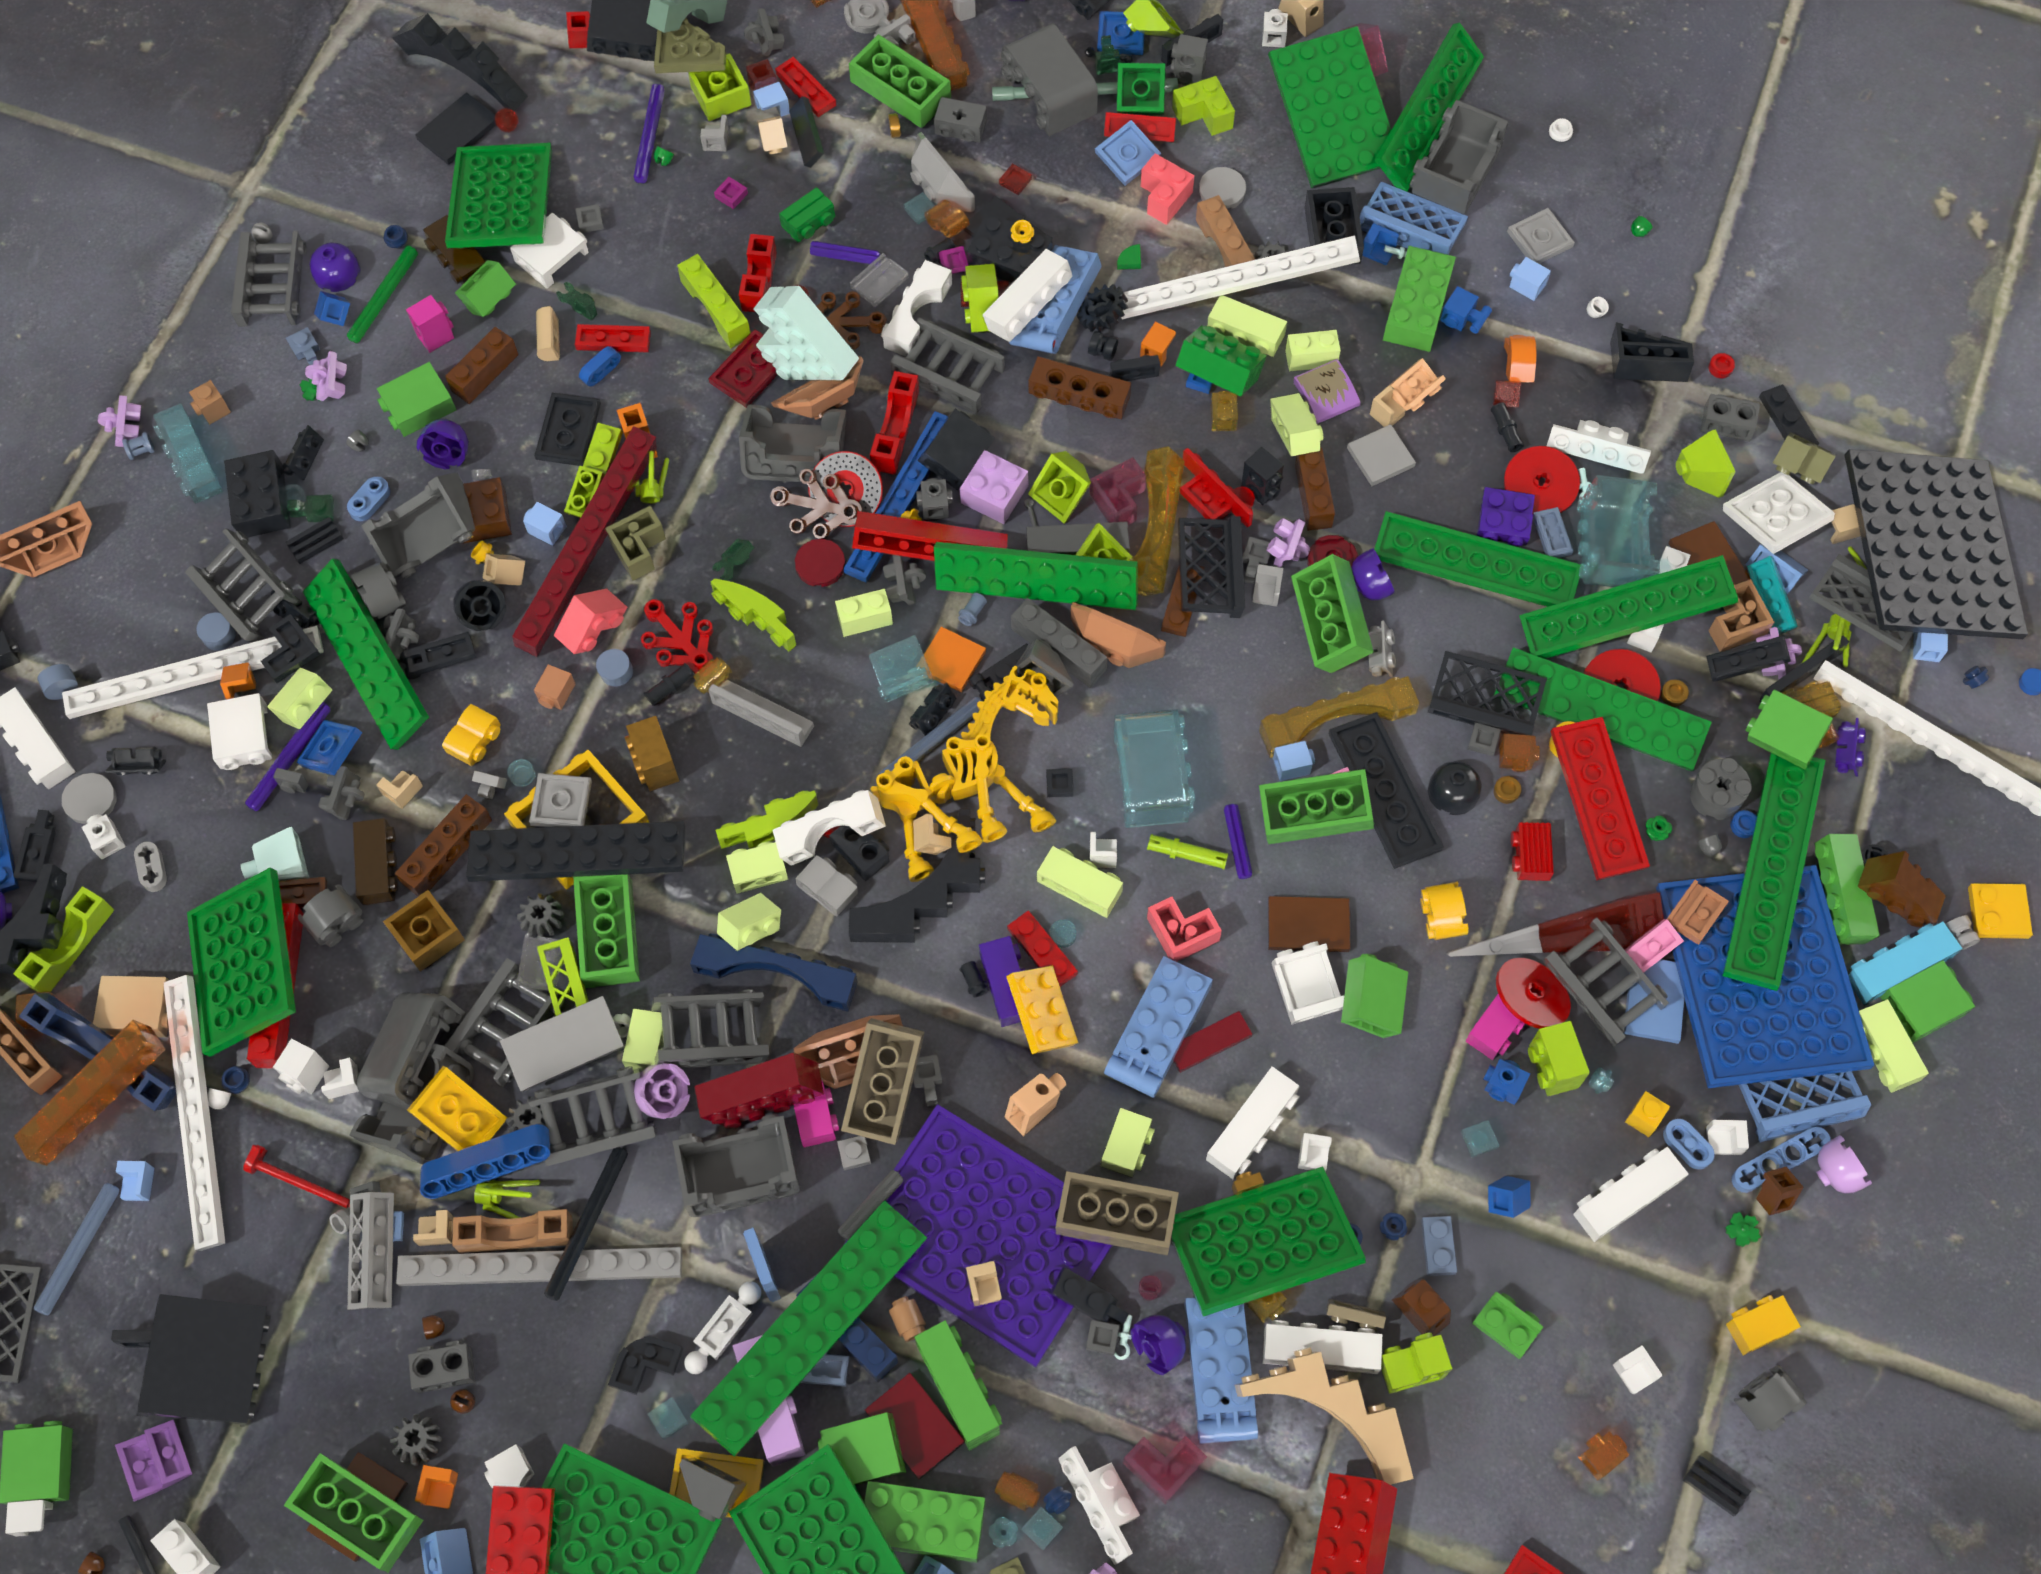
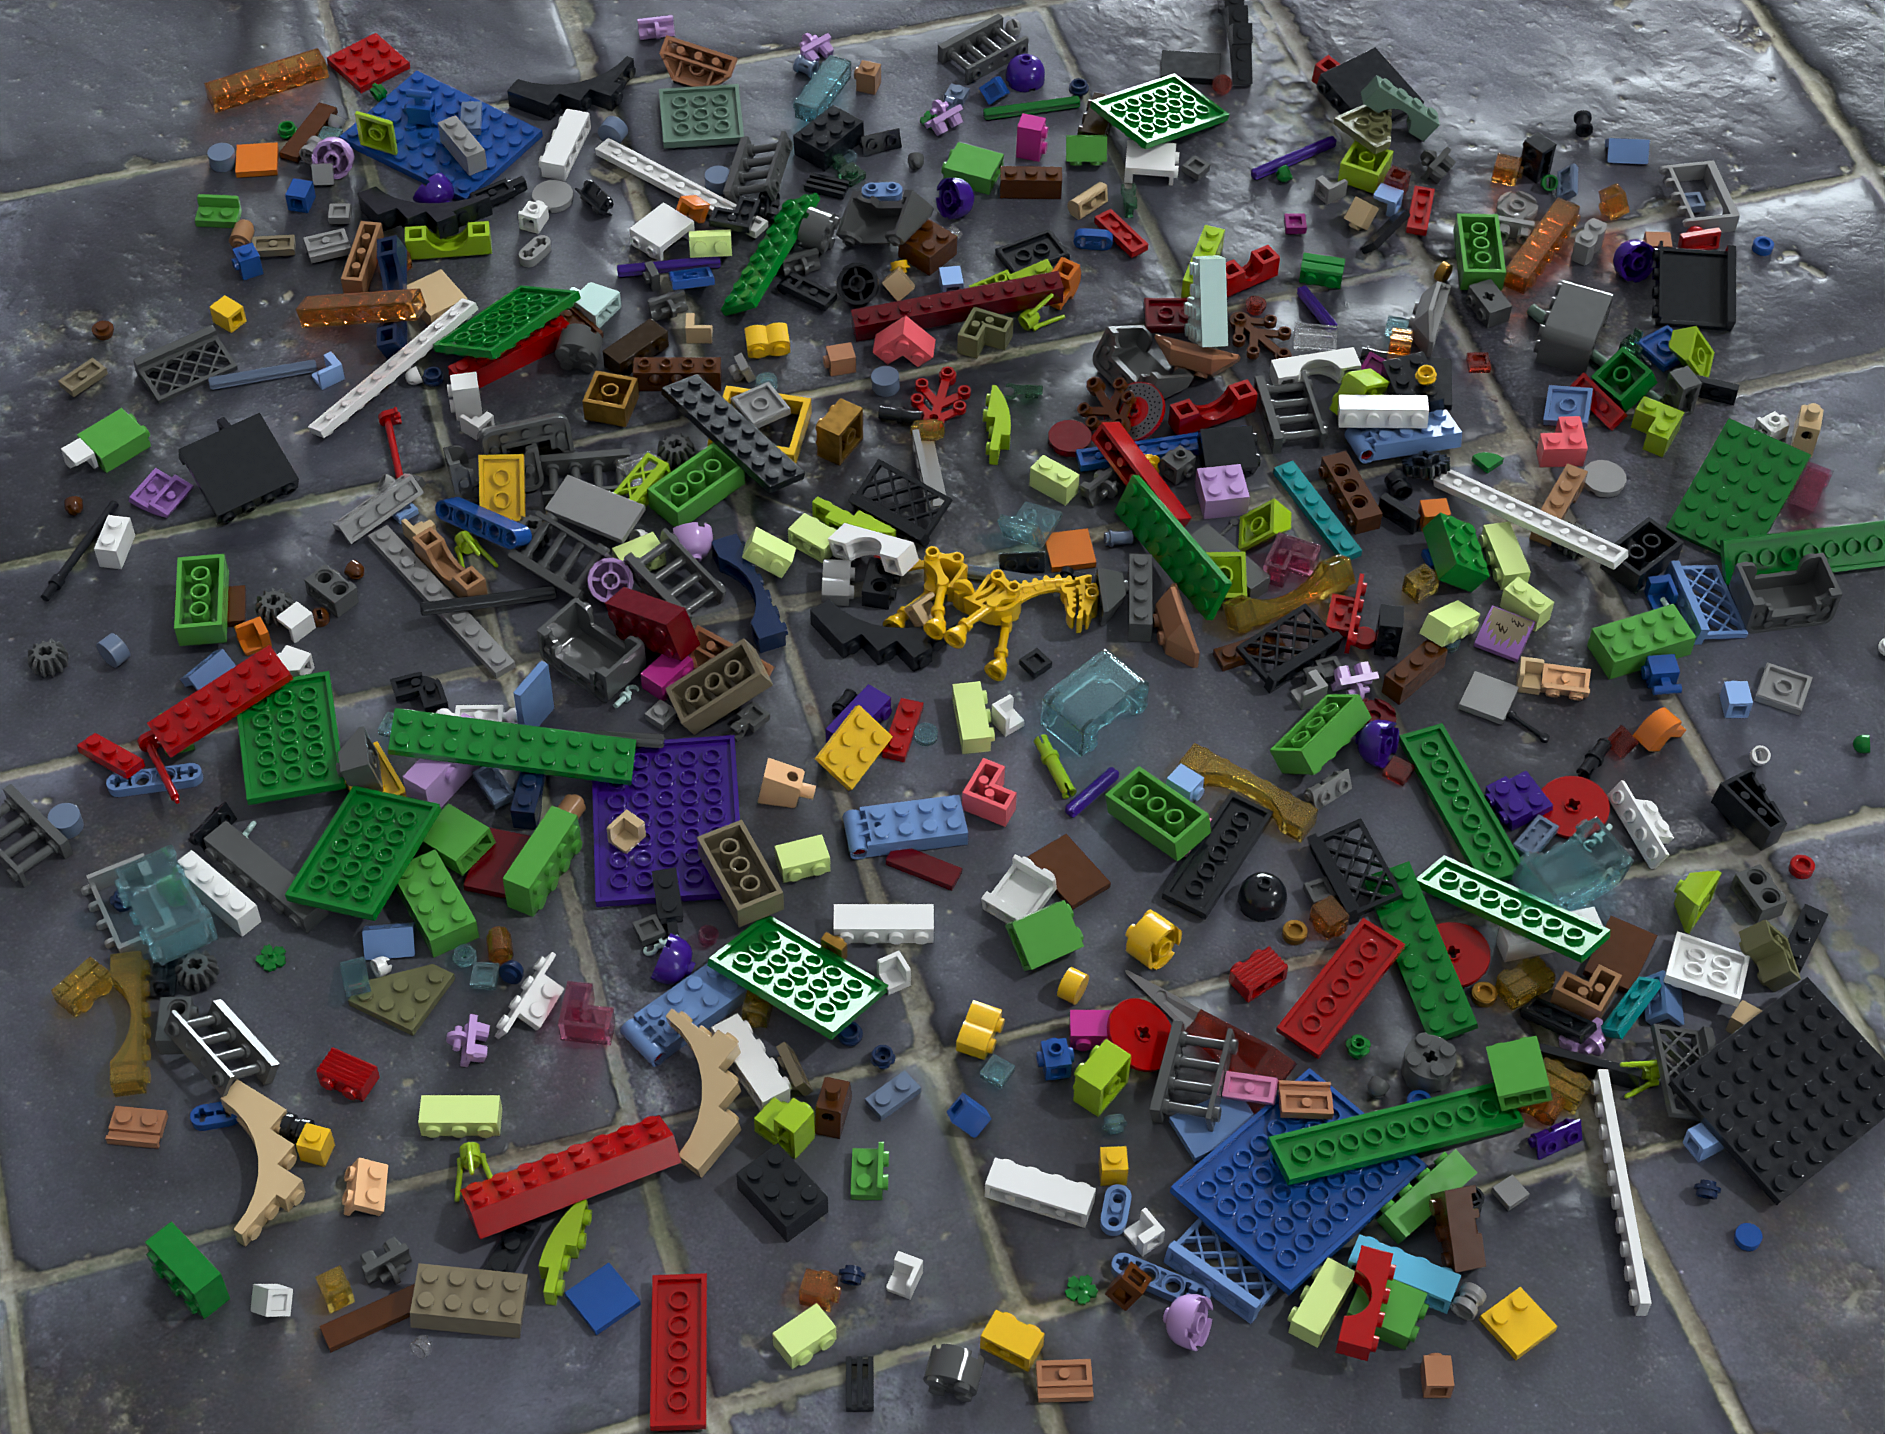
camera: 50 degrees right, 15 degrees down
none -> white panel [277,602,316,643]
none -> light aqua hand [613,685,639,709]
none -> sand green plate [659,84,744,149]
none -> lavender cylinder [673,522,713,562]
none -> black brick [736,1143,828,1242]
none -> yellowish green brick [772,1303,837,1369]
none -> dark blue plate [838,1265,866,1286]
none -> black fence [848,459,953,548]
none -> yellow brick [956,1000,1005,1060]
none -> nougat plate [1036,1359,1094,1403]
none -> yellow piece [1057,967,1089,1005]
none -> teal plate [1273,461,1362,563]
none -> red arch [1335,1245,1396,1361]
none -> clear red tile [1382,755,1415,786]
none -> nougat brick [1420,1353,1454,1398]
none -> light grey tile [1491,1174,1530,1211]
none -> clear yellow brick [1495,956,1556,1011]
none -> black hinge [1507,711,1550,743]

